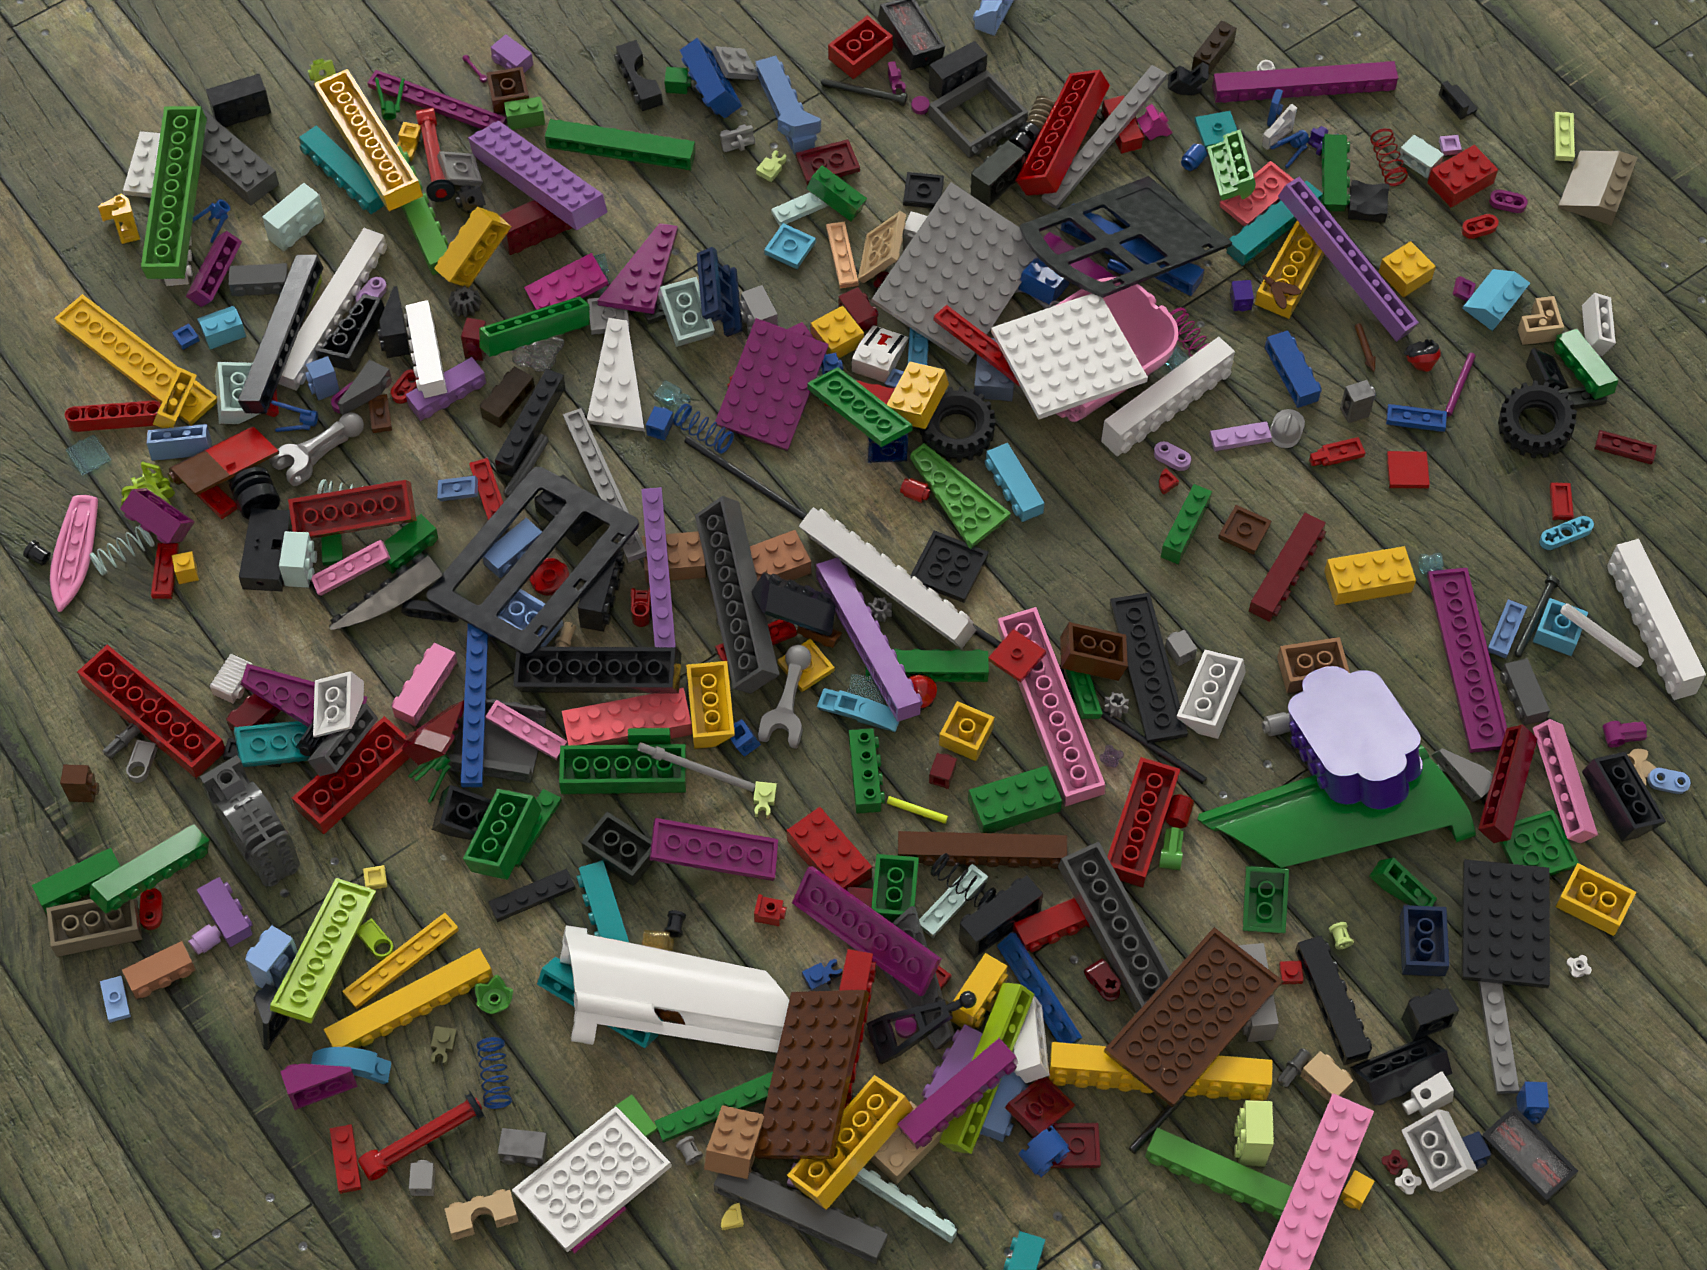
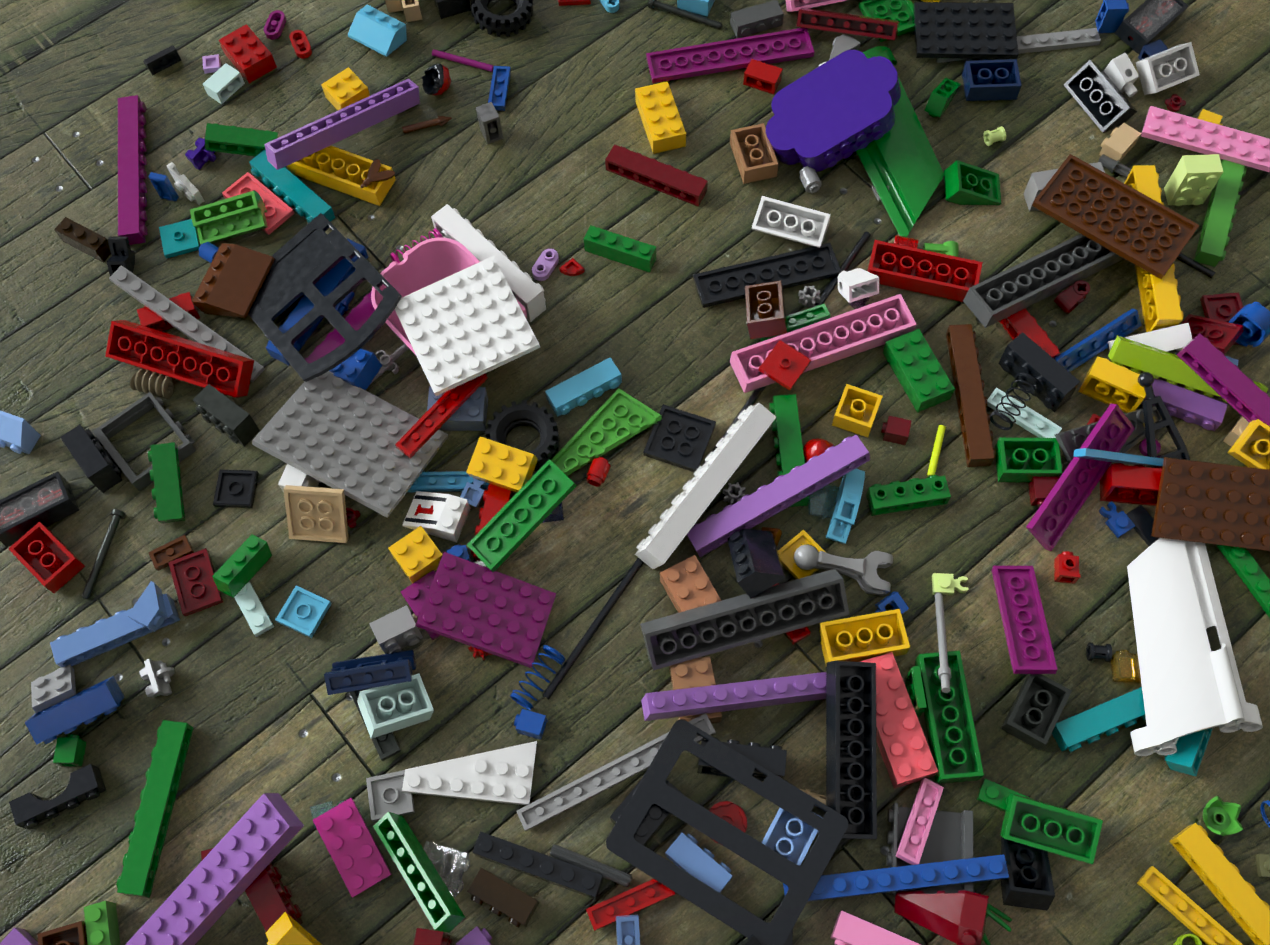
camera: 90 degrees left, 5 degrees up
black plate [488,868,576,922] -> none
magenta wing [597,223,678,314] -> none
red piece [631,588,651,627] -> none
clear light blue plate [654,380,691,410] -> none
yellowish green plate [756,150,786,182] -> none
red brick [787,807,872,890] -> none
light nougat tile [826,222,858,289] -> none
dark red brick [838,287,879,332] -> none
magenta plate [888,61,906,94] -> none
magenta tile [911,96,930,114] -> none
black wheel [1009,122,1041,157] -> none
dark pink brick [1137,104,1172,141] -> none
light grey brick [1165,630,1197,666] -> none
lavender plate [1210,421,1272,451] -> none
reddish brown plate [1218,505,1272,555] -> none
dark purple brick [1230,280,1254,311] -> none
white plate [1257,60,1275,71] -> none
blue brick [1265,330,1322,408] -> none
blue plant [1270,130,1309,168] -> none
light grey piece [1270,409,1305,448] -> none
red plate [1279,961,1303,985] -> none
black brick [1295,935,1372,1066] -> none
red hinge [1309,437,1366,466] -> none
black brick [1348,180,1389,223] -> none
red piece [1370,128,1408,186] -> none
red tile [1386,451,1430,489] -> none
white plate [1395,1168,1422,1195] -> none
black brick [1401,988,1459,1041] -> none
clear light blue wheel [1419,552,1443,574] -> none
magenta plate [1452,276,1476,302] -> none
medium blue plate [1488,599,1527,658] -> none
none -> green brick [148,442,185,524]
none -> reddish brown plate [148,535,194,571]
none -> reddish brown slope [192,243,275,318]
none -> red brick [743,59,783,95]
none -> white torso [838,268,879,303]
none -> dark azure tile [1073,448,1164,468]

